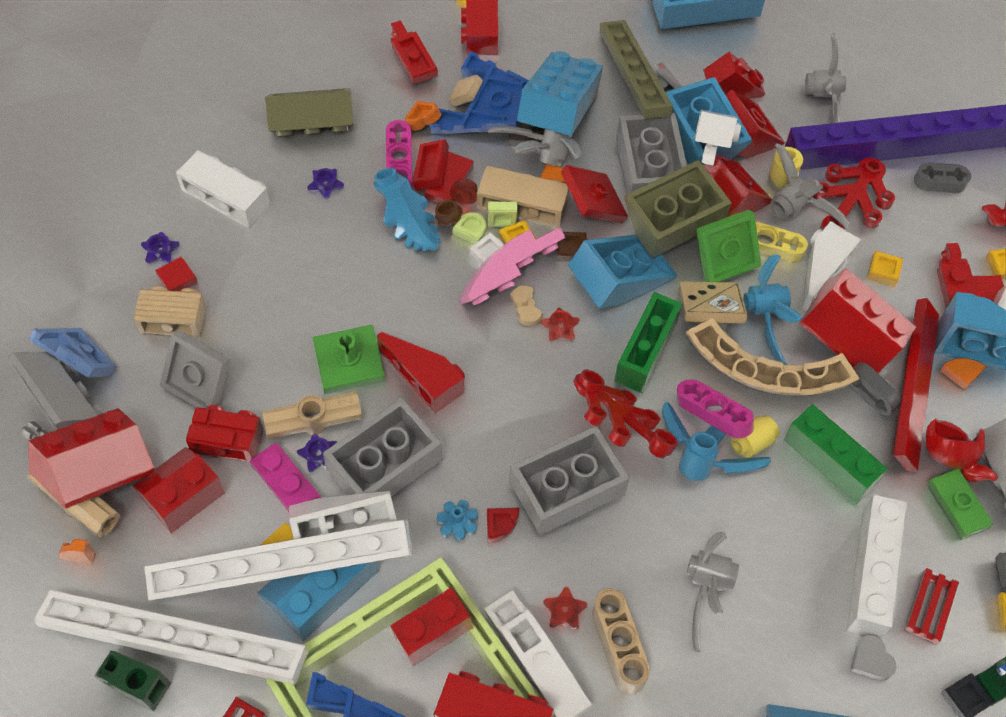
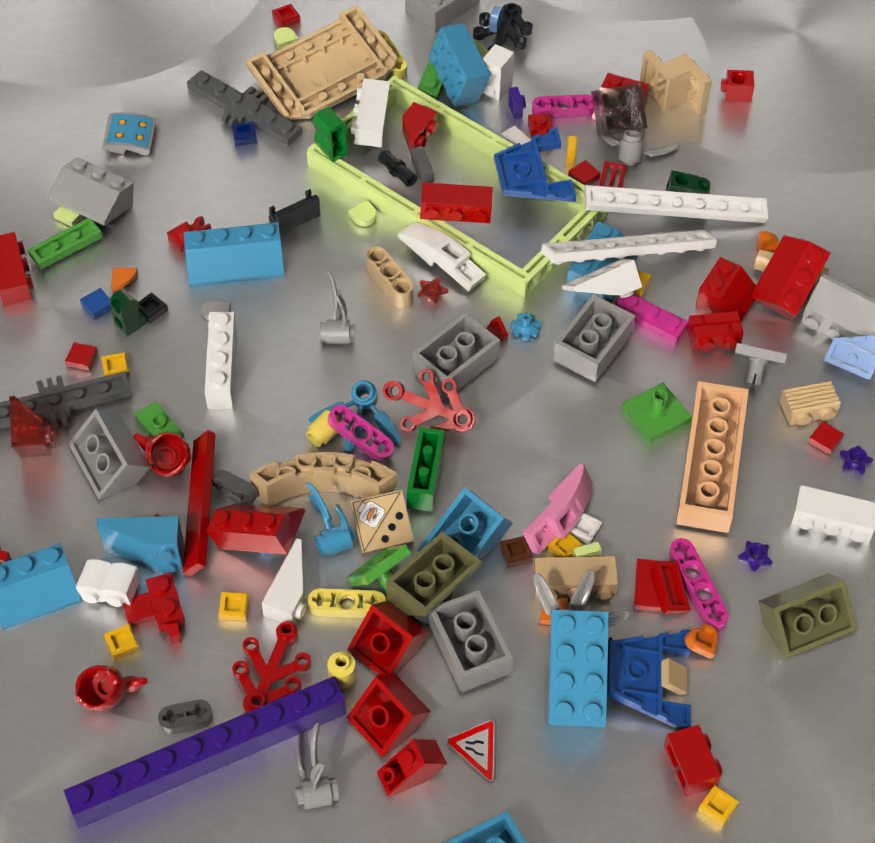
camera: 165 degrees right, 5 degrees down
tan piece [262,391,363,440] -> none
dark purple plate [297,434,337,473] -> none
dark azure plant [373,168,441,252] -> none
red slope [377,332,465,414] -> none
red hinge [390,20,438,85] -> none
red brick [390,587,473,666] -> none
reddish brown plate [435,200,463,226] -> none
clear red plate [450,178,478,205] -> none
yellowish green tile [452,212,487,244] -> none
tan piece [510,285,543,326] -> none
clear red plate [541,308,580,342] -> none
red plate [561,165,628,223] -> none
olive plate [599,20,673,119] -> none
dark azure slope [665,77,752,165] -> none
white brick [694,109,741,165] -> none
light grey plant [770,144,849,229] -> none
green brick [784,404,888,504] -> none
red tile [904,568,959,644] -> none
none -> light nougat brick [676,381,749,533]

